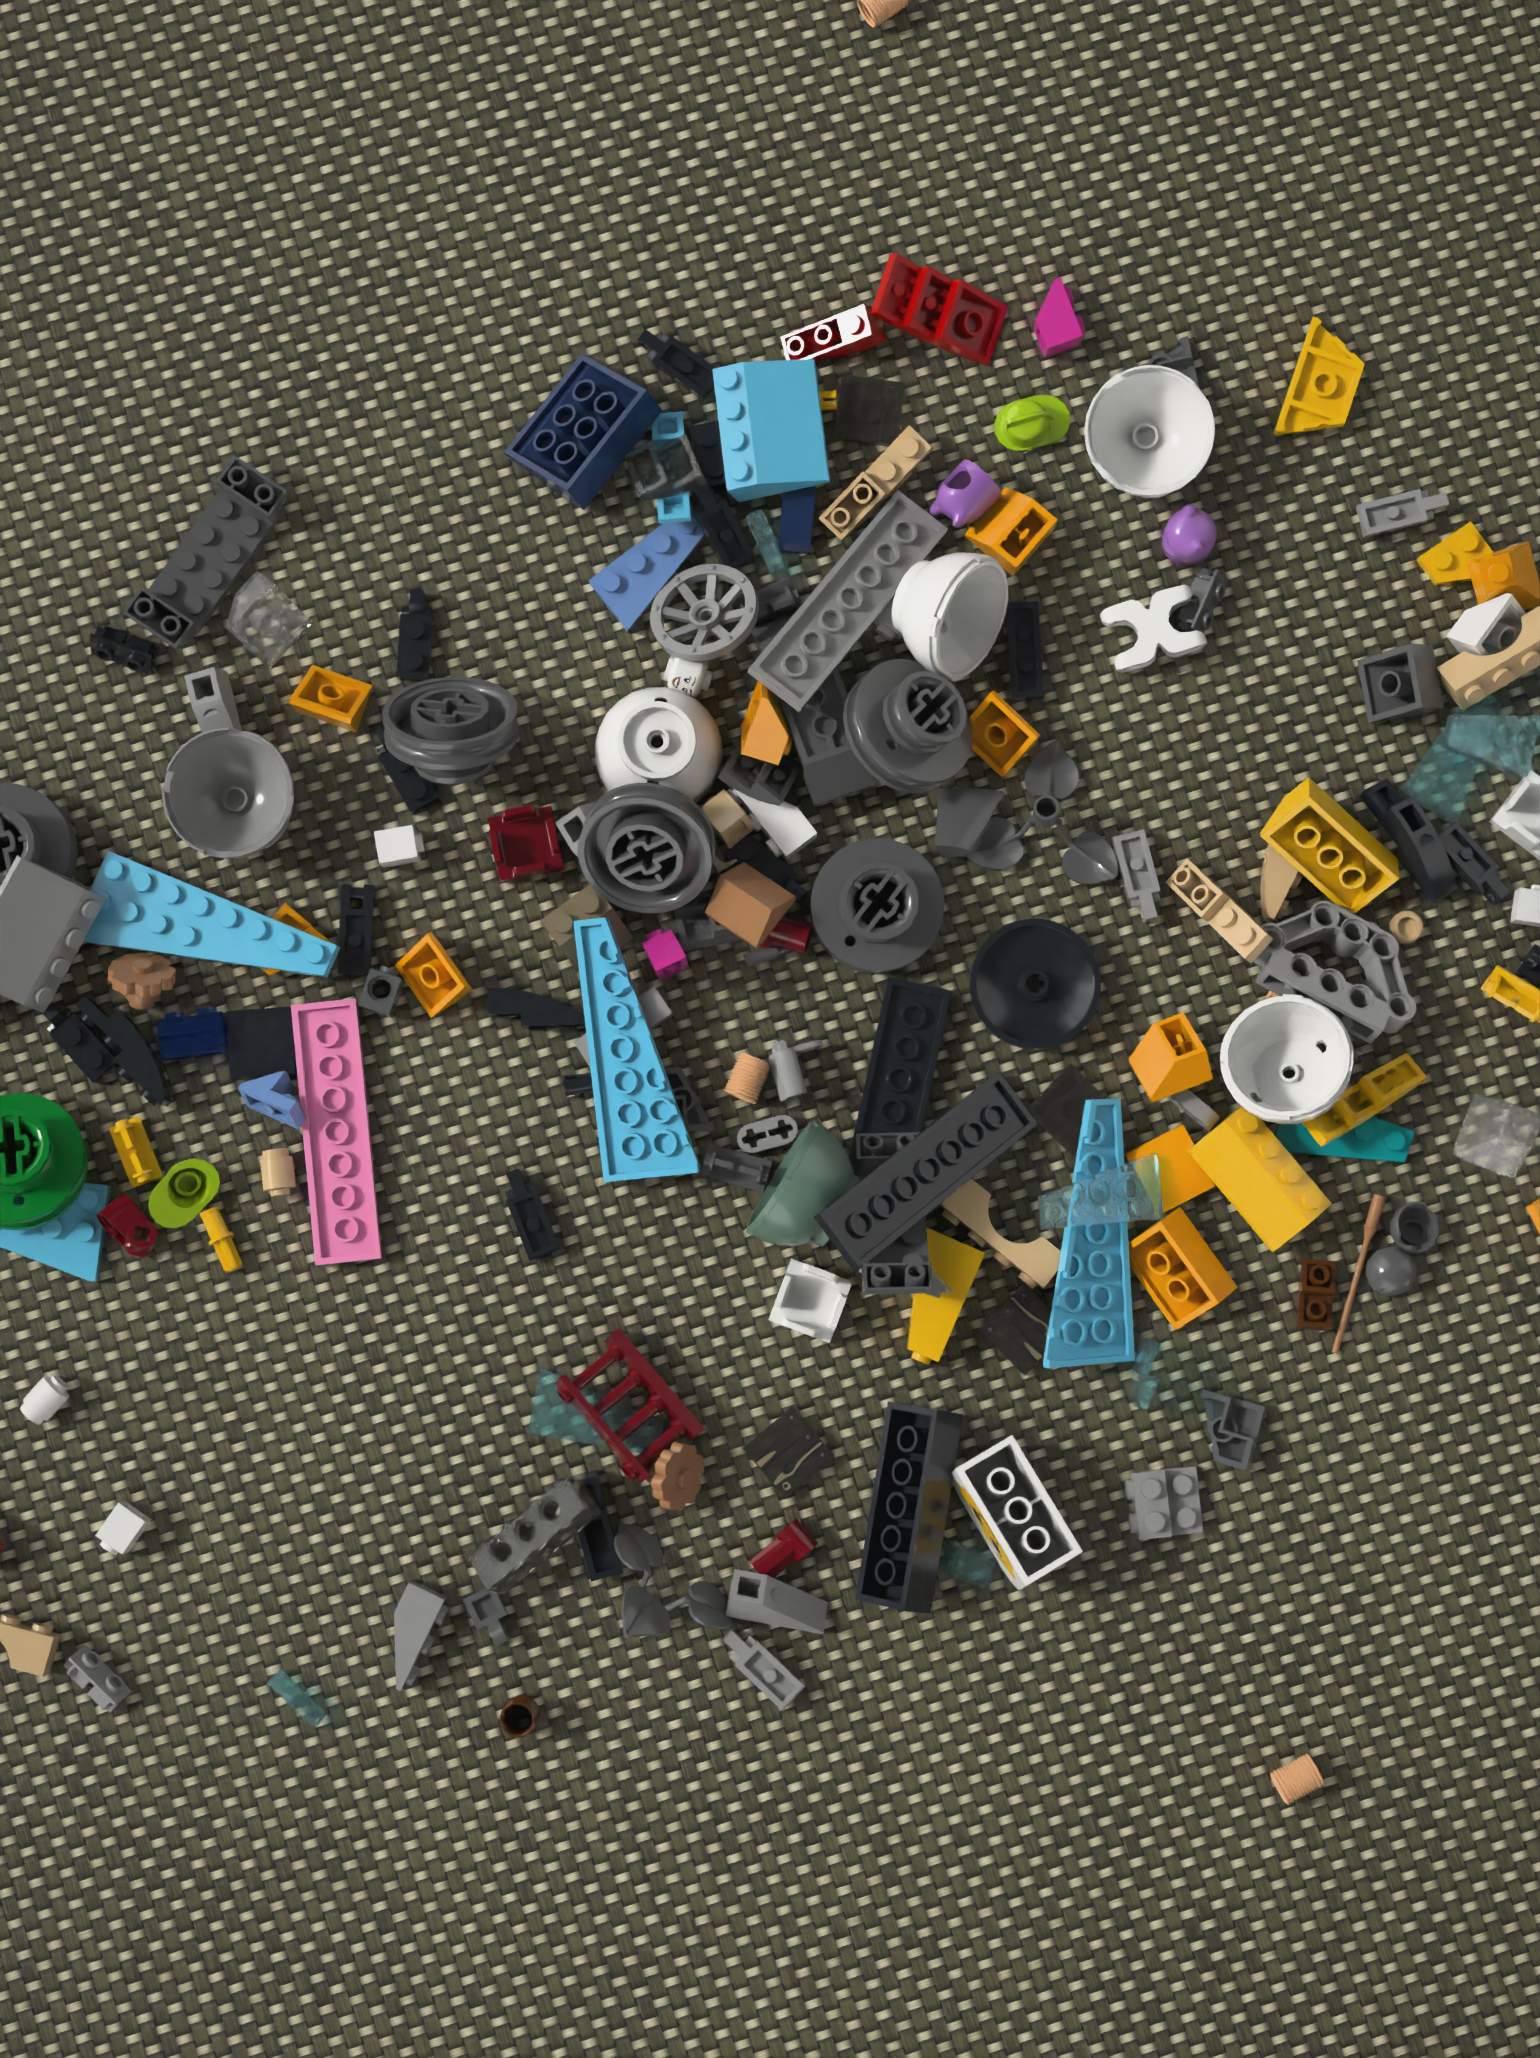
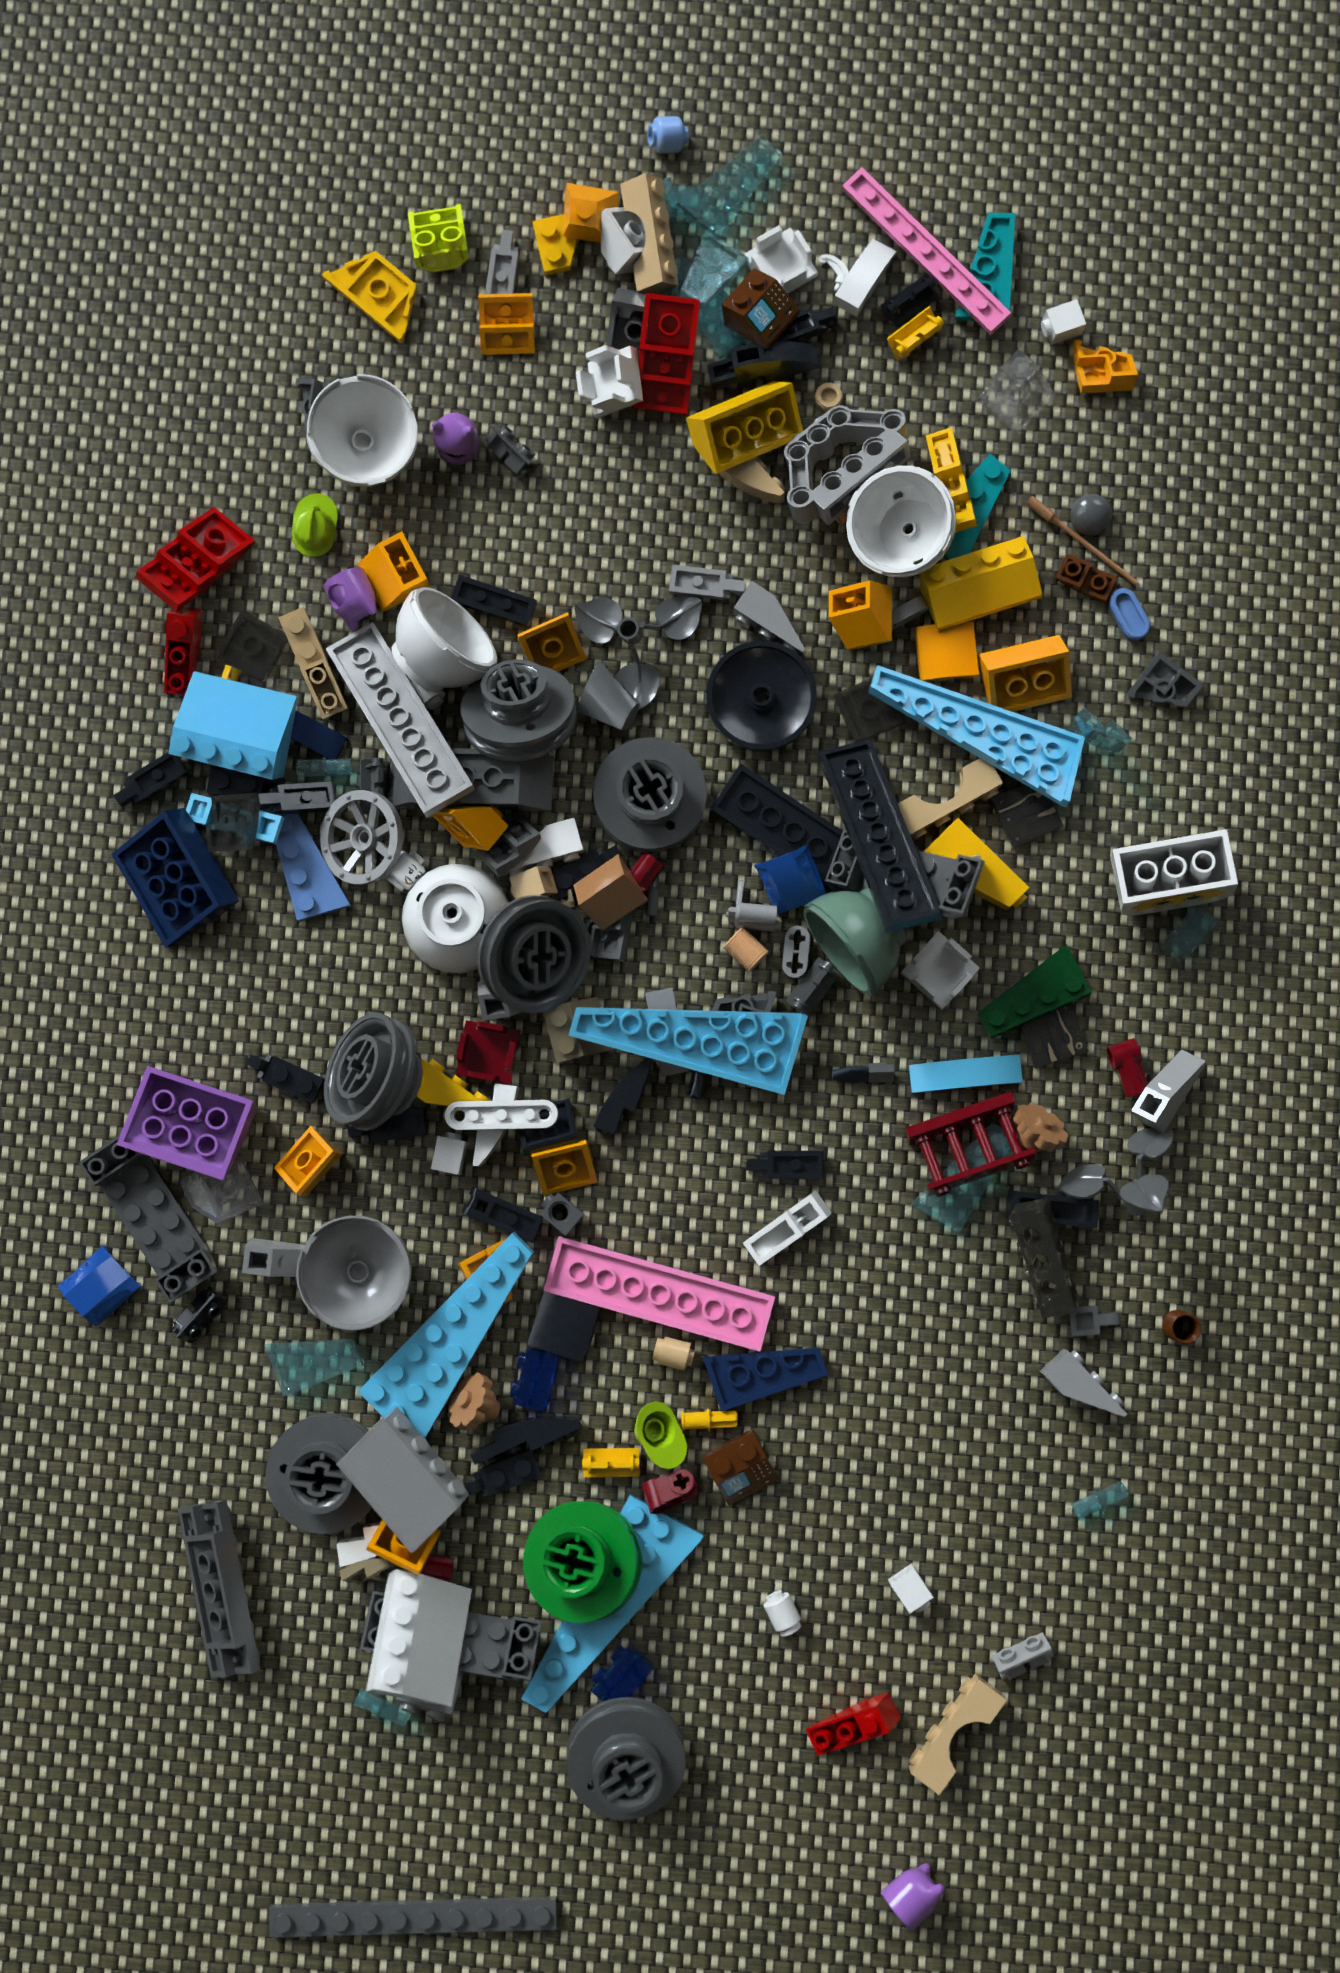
camera: 60 degrees left, 0 degrees up
medium blue slope [238,1071,306,1129] -> none
dark pink slope [642,928,689,982] -> none
light grey hinge [723,1629,805,1711] -> none
black brick [855,1401,963,1614] -> none
dark pink slope [1033,277,1085,358] -> none
clear light blue wing [1038,1153,1164,1230] -> none
white piece [1100,585,1207,673] -> none
light grey plate [1125,1466,1203,1540] -> none
tan slope [1166,858,1273,964] -> none
dark grey hair [1390,1201,1440,1254] -> none
none -> blue slope [58,1246,142,1326]
none -> medium lavender slope [117,1066,258,1181]
none -> clear light blue wing [264,1339,364,1397]
none -> neon yellow slope [408,204,469,273]
none -> yellow slope [417,1059,491,1106]
none -> white plate [445,1100,558,1130]
none -> white slope [473,1084,519,1167]
none -> light orange slope [478,293,535,355]
none -> black tile [519,1098,579,1156]
none -> white panel [576,345,643,417]
none -> red slope [633,293,701,416]
none -> dark blue wing [703,1347,828,1412]
none -> reddish brown slope [703,1429,779,1506]
none -> reddish brown slope [721,268,800,350]
none -> light grey slope [733,581,805,658]
none -> white slope [743,1190,832,1266]
none -> blue slope [754,845,828,914]
none -> piece [832,1063,894,1083]
none -> medium azure slope [909,1055,1023,1093]
none -> dark green wing [978,944,1092,1040]
none -> medium blue tile [1108,588,1150,641]

